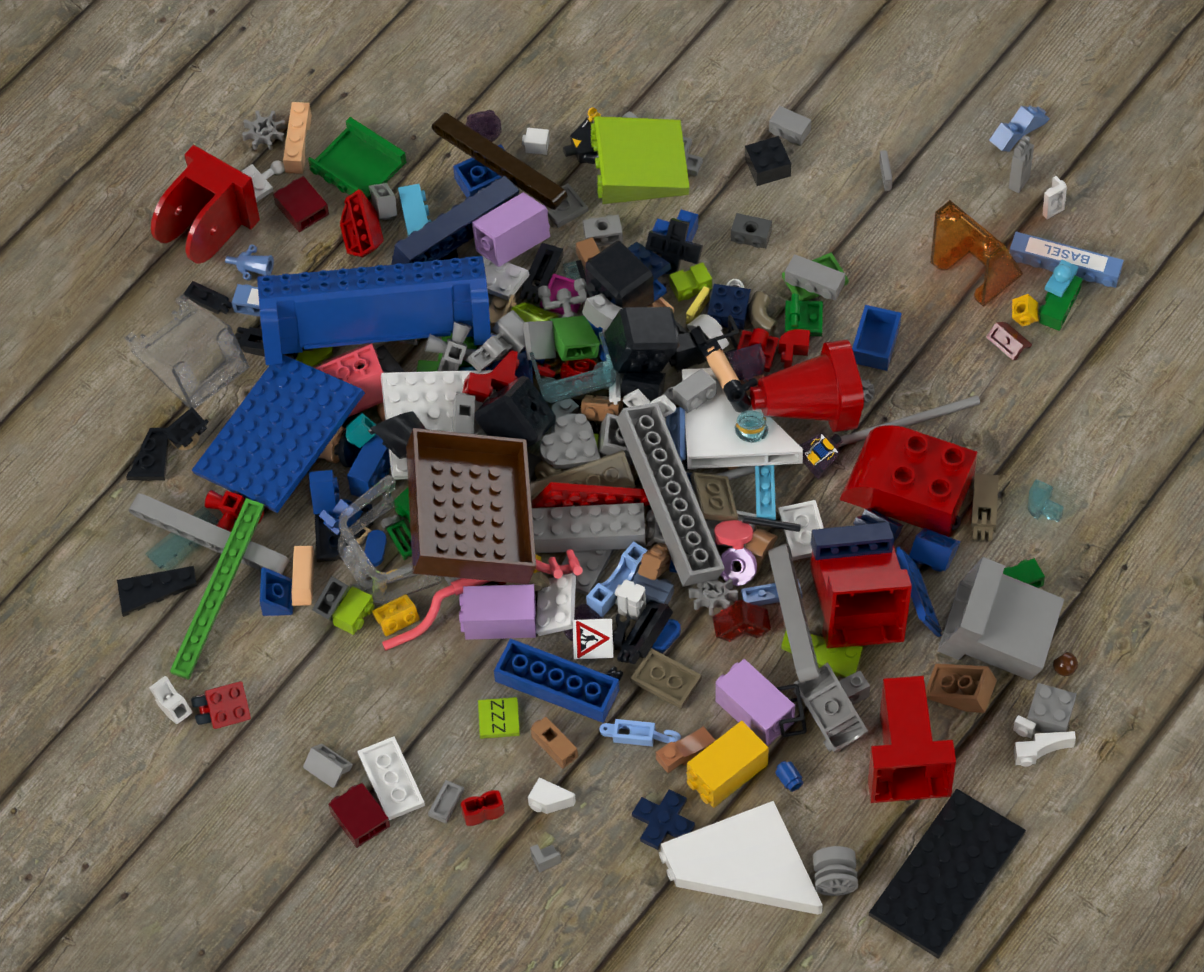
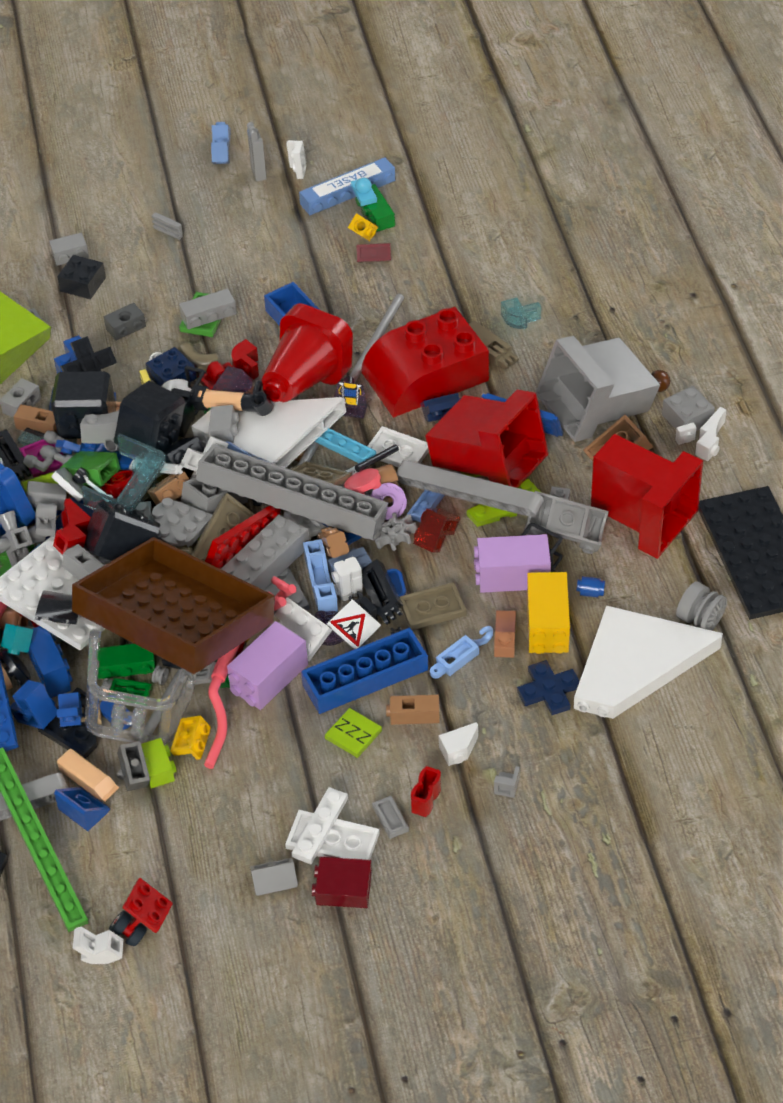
camera: 50 degrees left, 10 degrees down
lime brick [669,262,712,302] -> none
clear light blue piece [735,410,768,443] -> none
green plate [785,293,823,337] -> none
dark blue brick [810,522,894,560] -> none
blue slope [909,528,961,572] -> none
clear orange windscreen [930,200,1023,307] -> none
none -> blue plate [55,440,81,454]
none -> black hinge [72,467,113,502]
none -> white plate [292,787,348,865]

